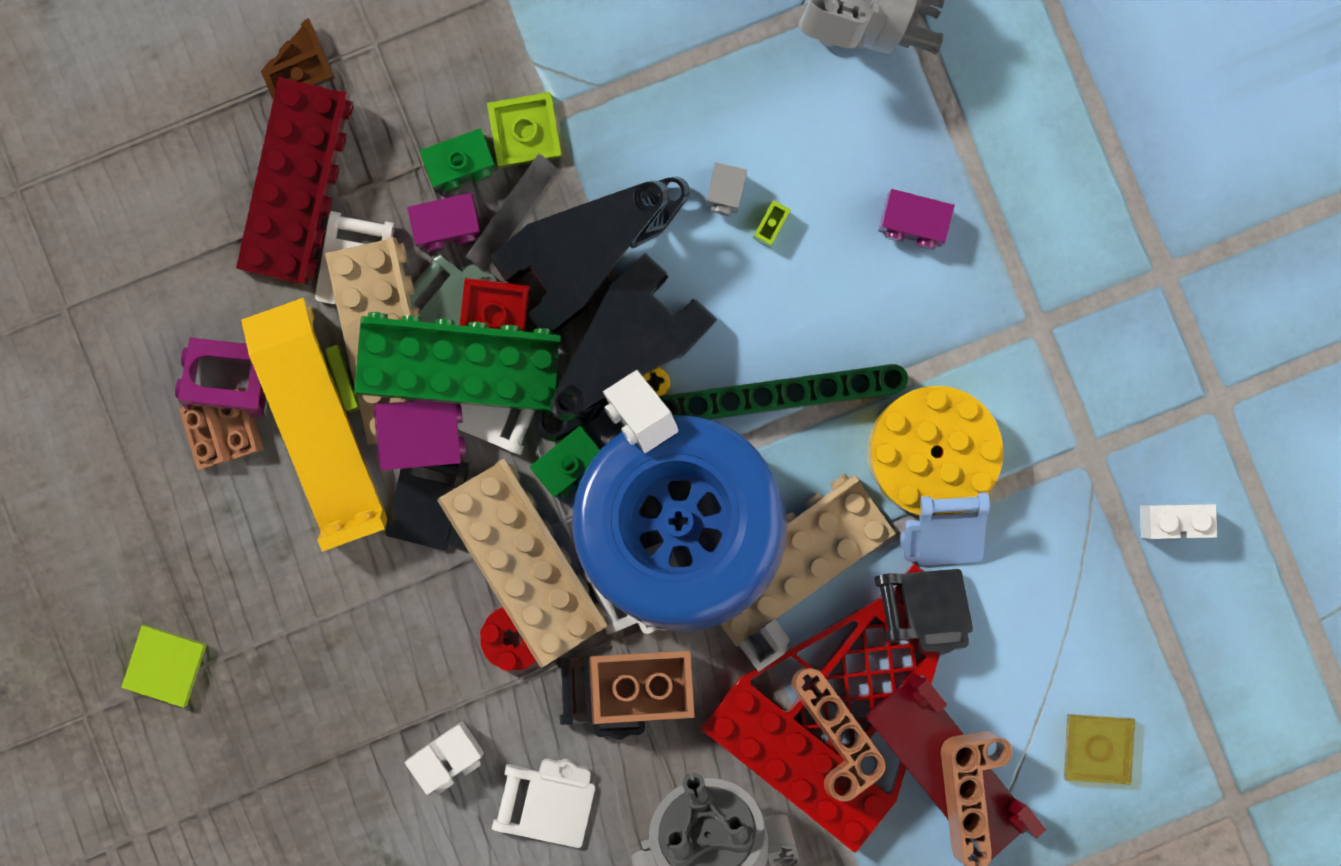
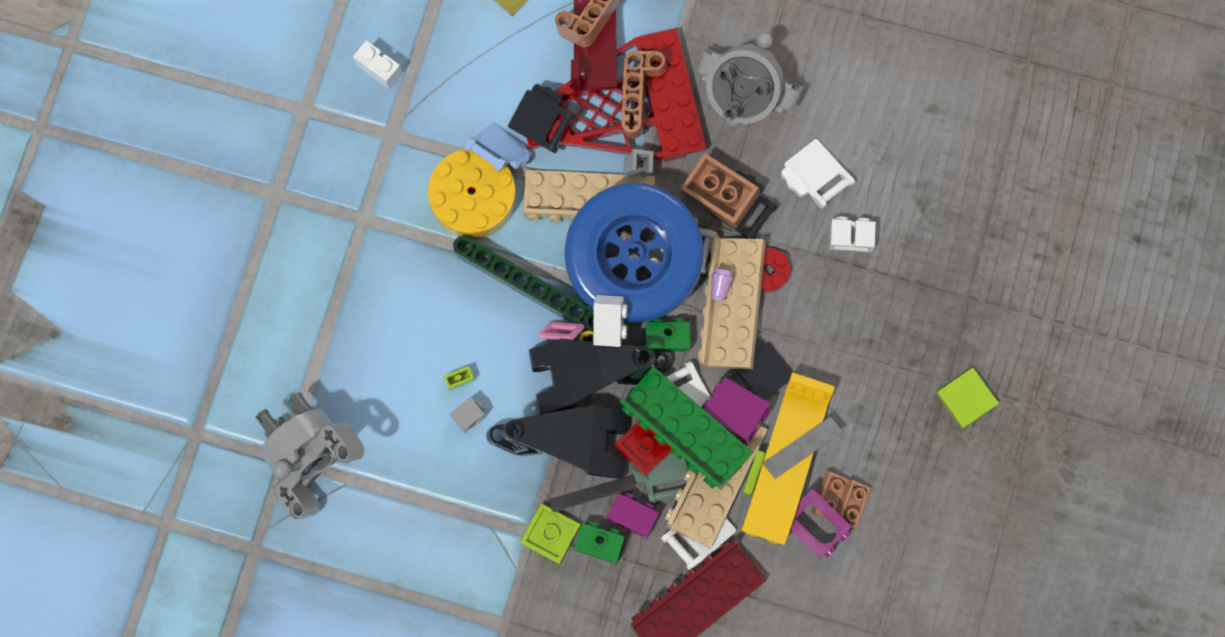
camera: 140 degrees left, 10 degrees down
magenta brick [878,189,955,250] -> none
none -> bright pink slope [538,321,584,341]
none -> lavender cone [711,268,733,302]
none -> flat silver sticker [763,416,843,479]

